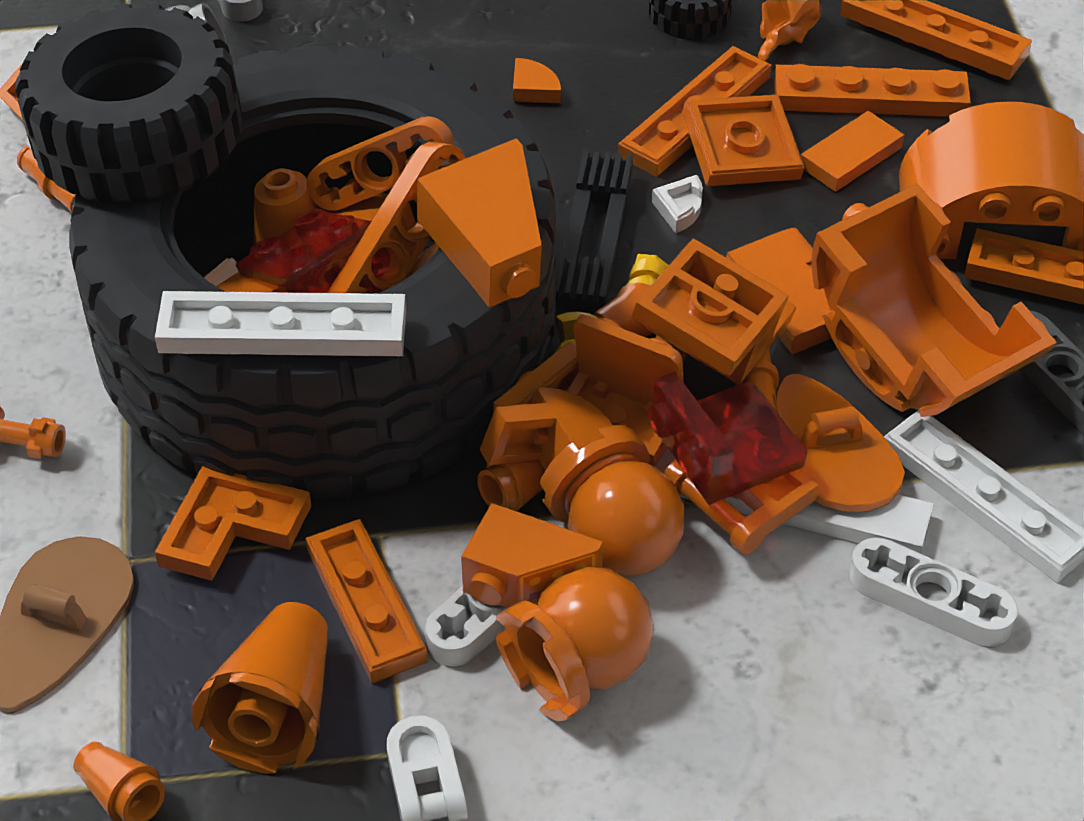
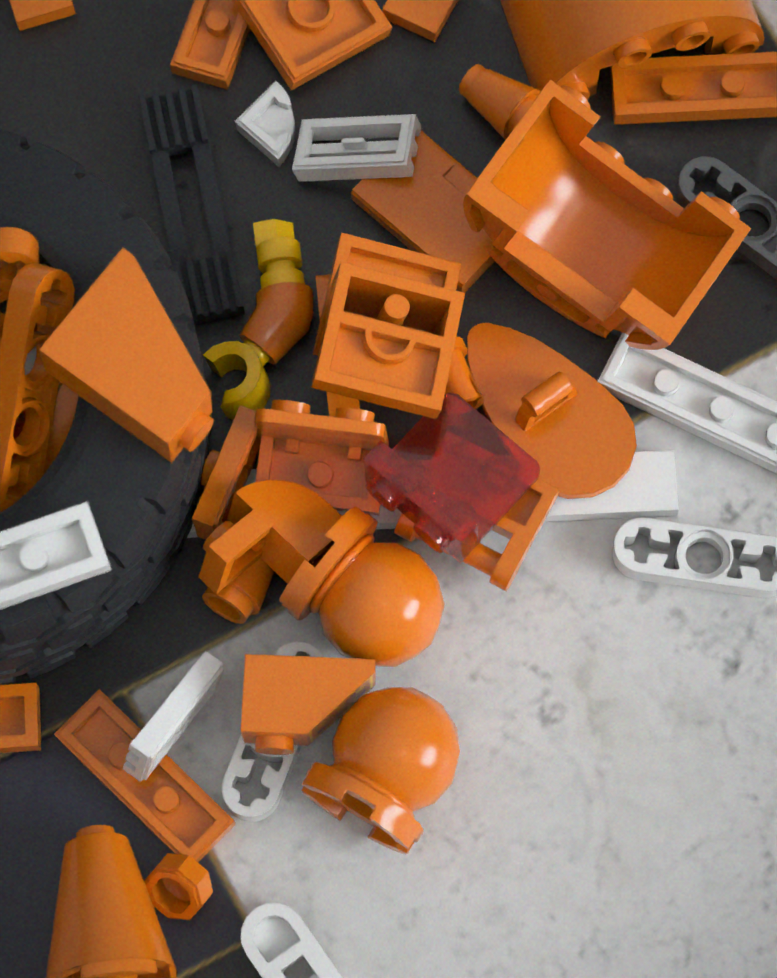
camera: 20 degrees left, 25 degrees up
none -> white tile [123,651,224,782]
none -> orange tile [144,853,213,920]
none -> white tile [292,114,421,181]

